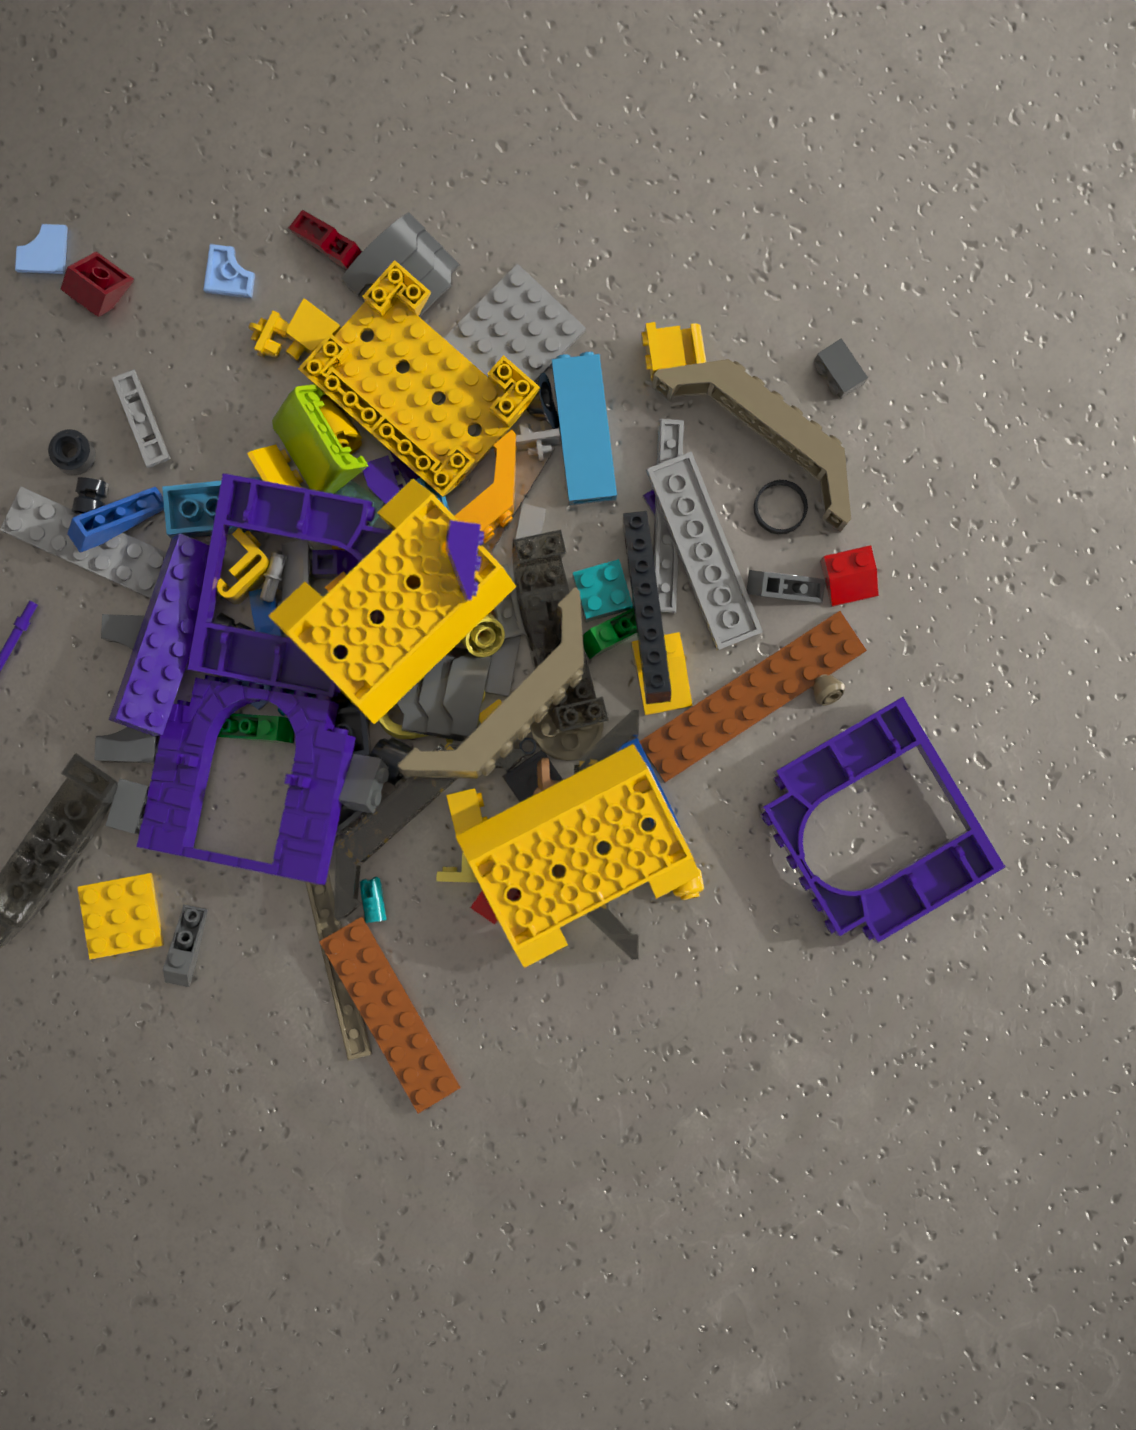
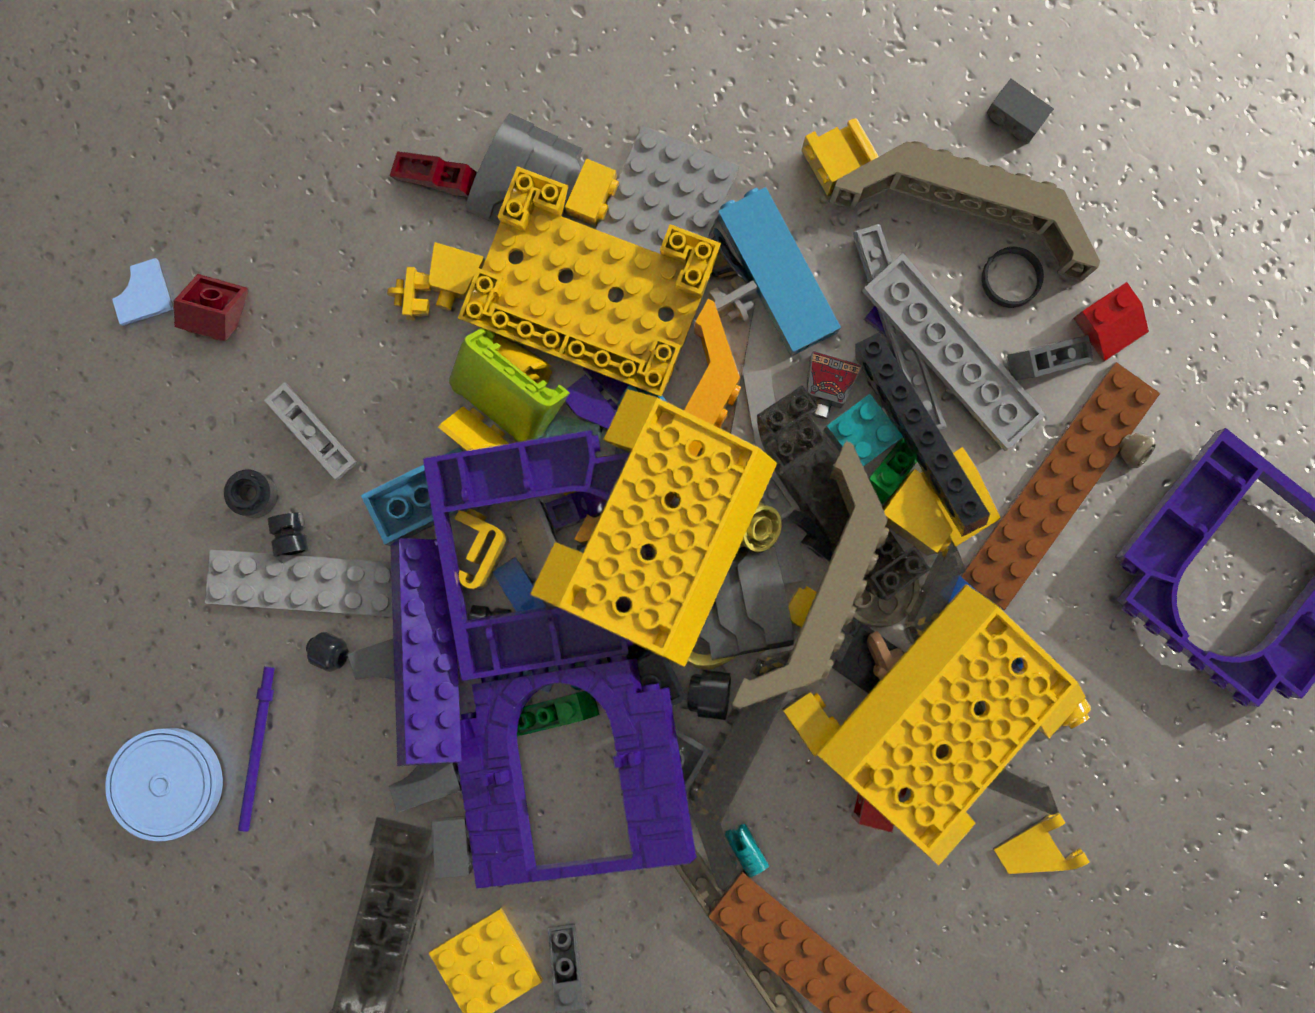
camera: 10 degrees left, 0 degrees up
blue slope [67,486,164,553] -> none
light blue tile [203,244,255,298] -> none
light grey axle [260,552,287,602] -> none
dark grey brick [339,754,389,814] -> none
light yellow slope [436,852,479,883] -> none
dark purple slope [445,520,484,602] -> none
none -> black head [306,632,349,672]
none -> yellow brick [565,158,619,226]
none -> black slope [788,509,833,562]
none -> torso [805,351,862,419]
none -> yellow slope [882,469,953,556]
none -> yellow flag [994,810,1090,874]

